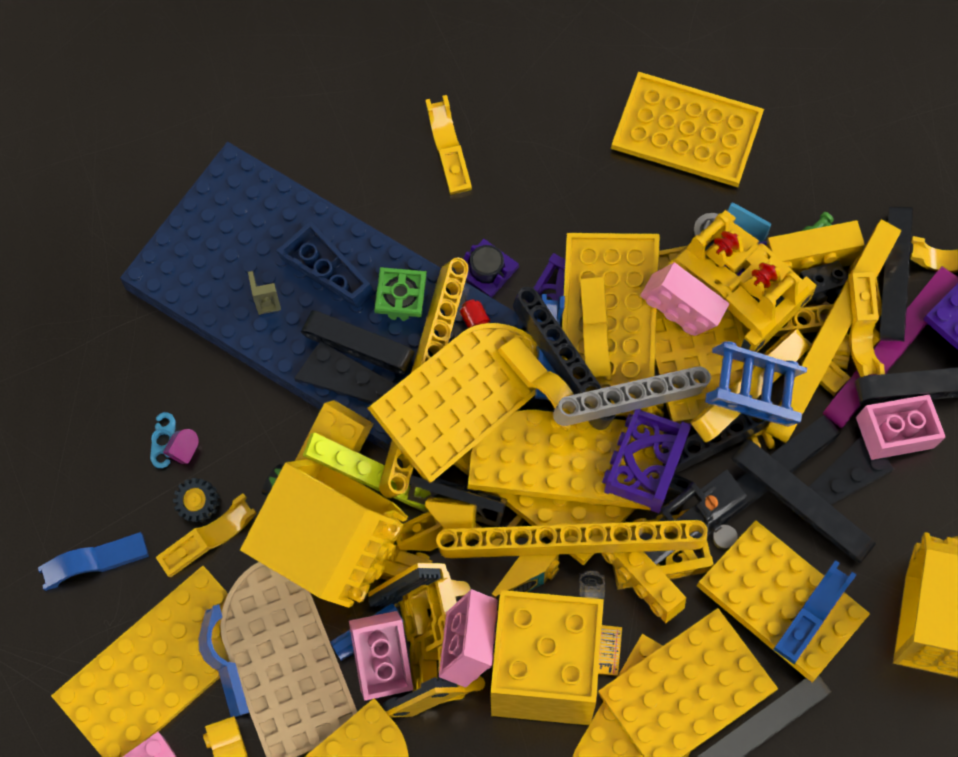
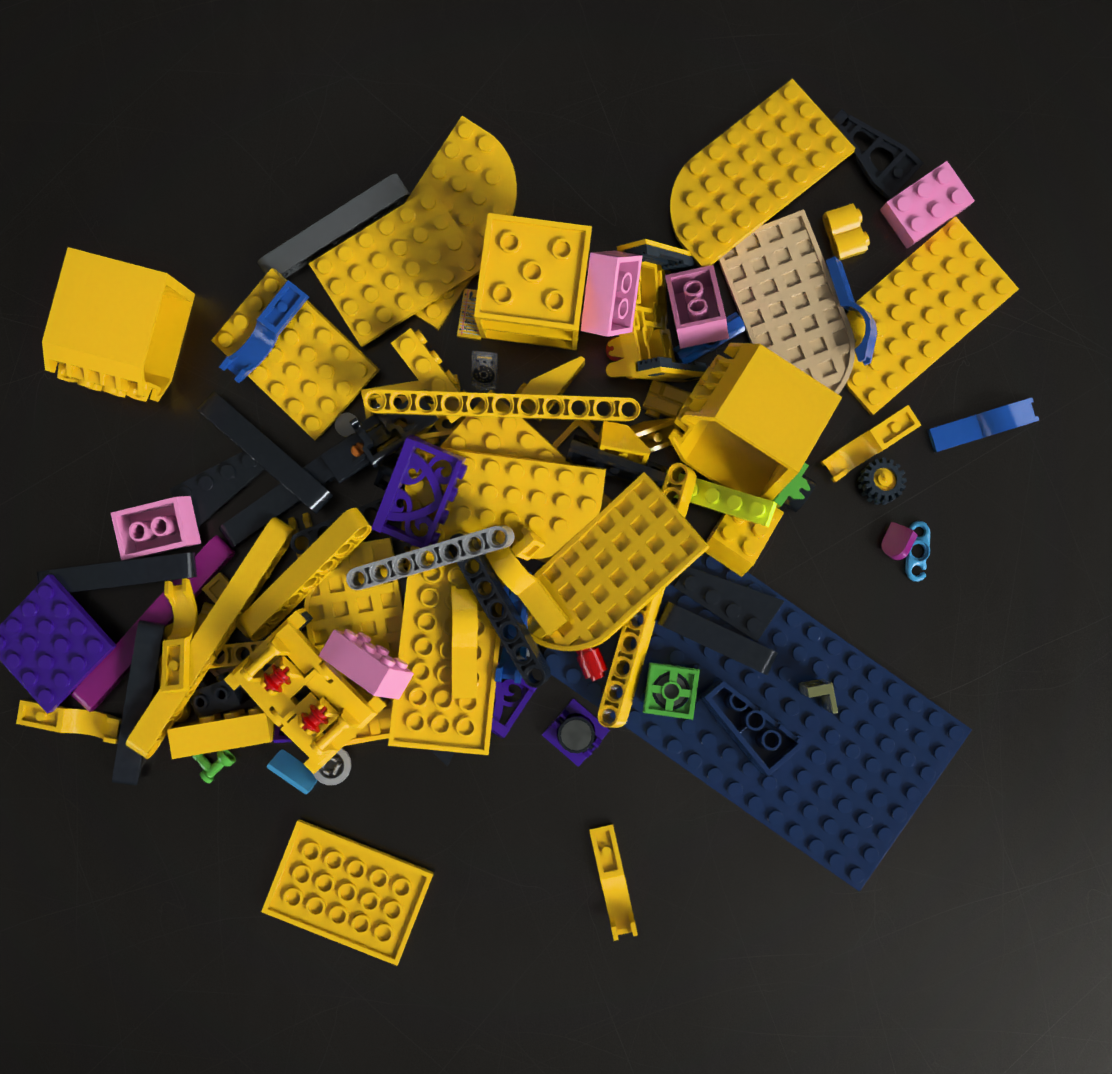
camera: 175 degrees left, 20 degrees up
blue fence [705,341,807,427] -> none
none -> yellow tile [511,527,546,561]

